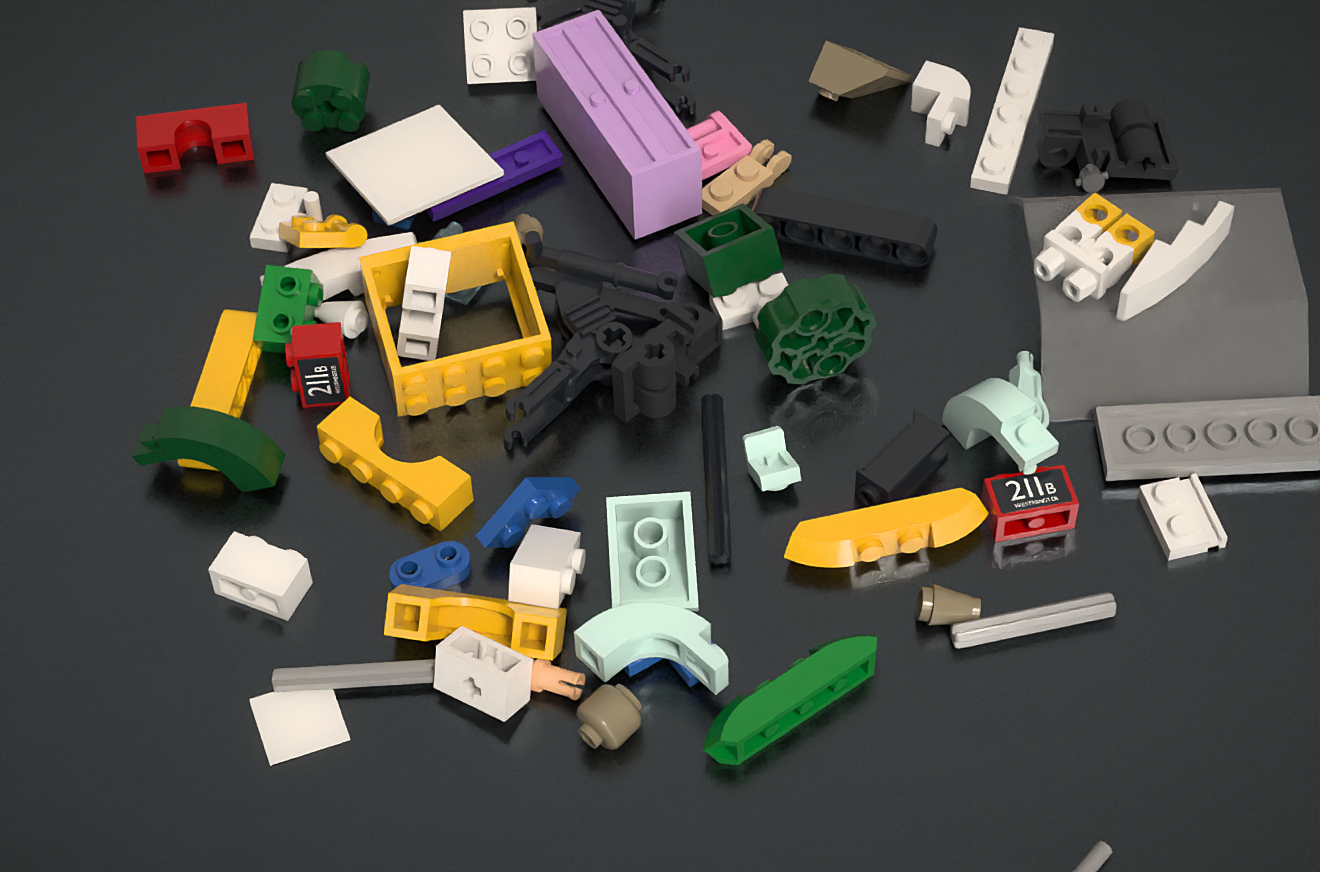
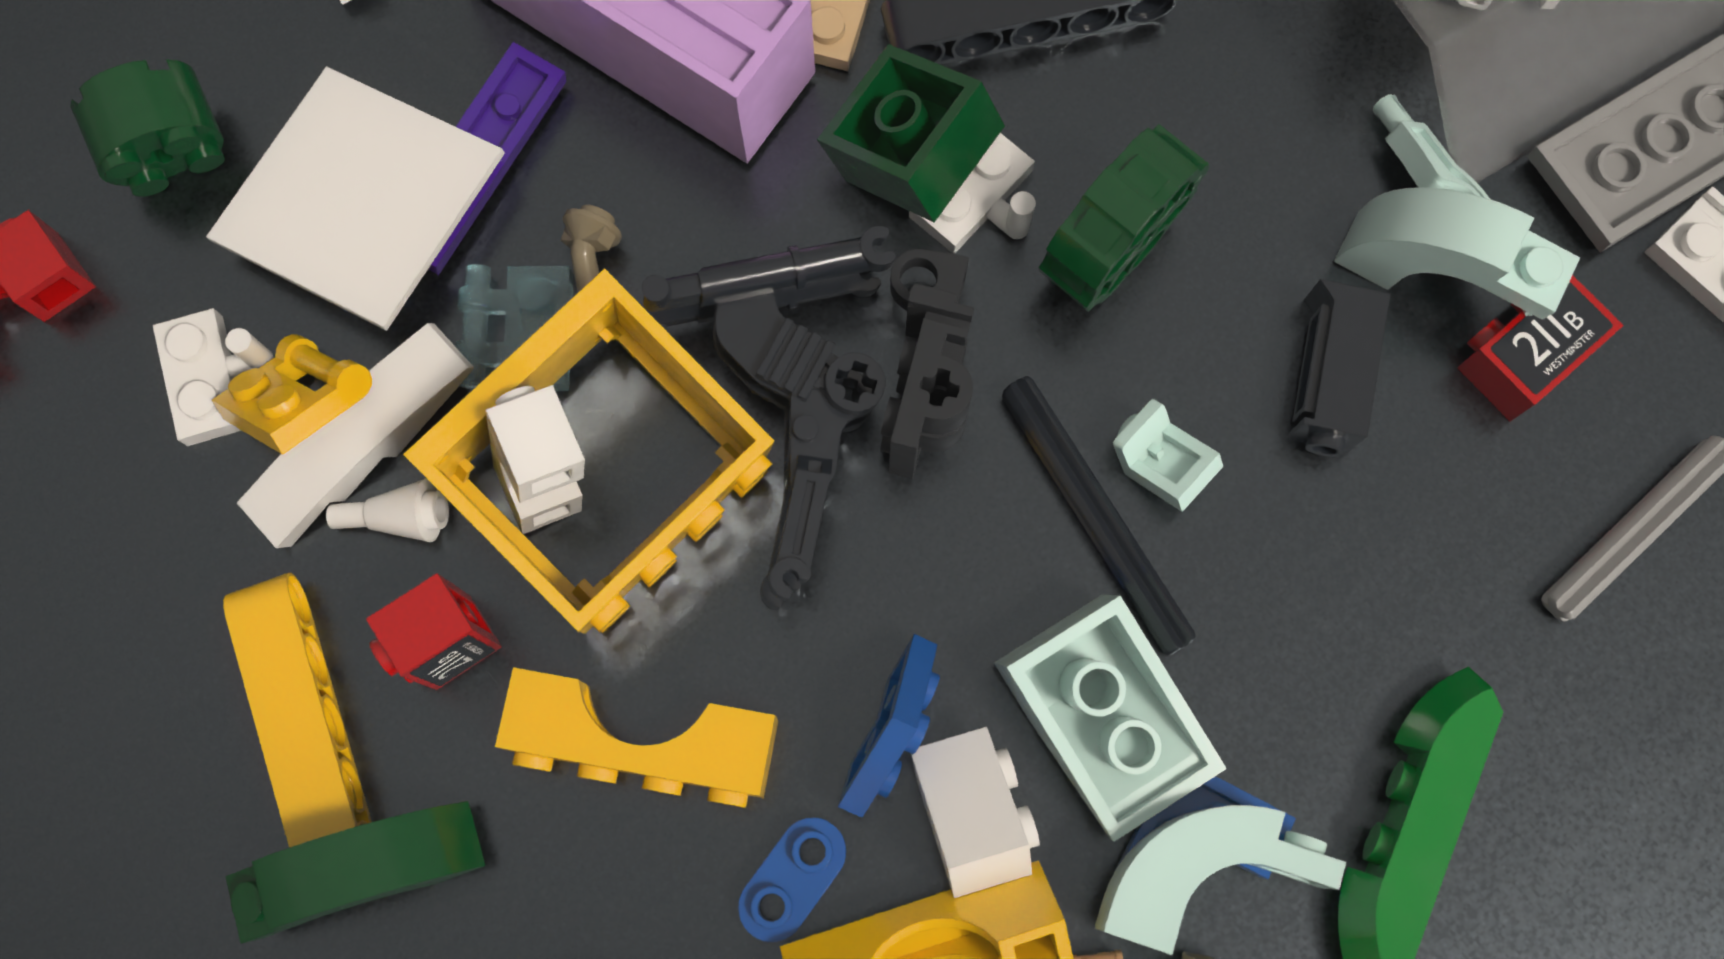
camera: 30 degrees left, 25 degrees up
green brick [253,265,324,353] -> none
yellow brick [784,488,989,568] -> none
dark tan cone [916,583,981,626] -> none

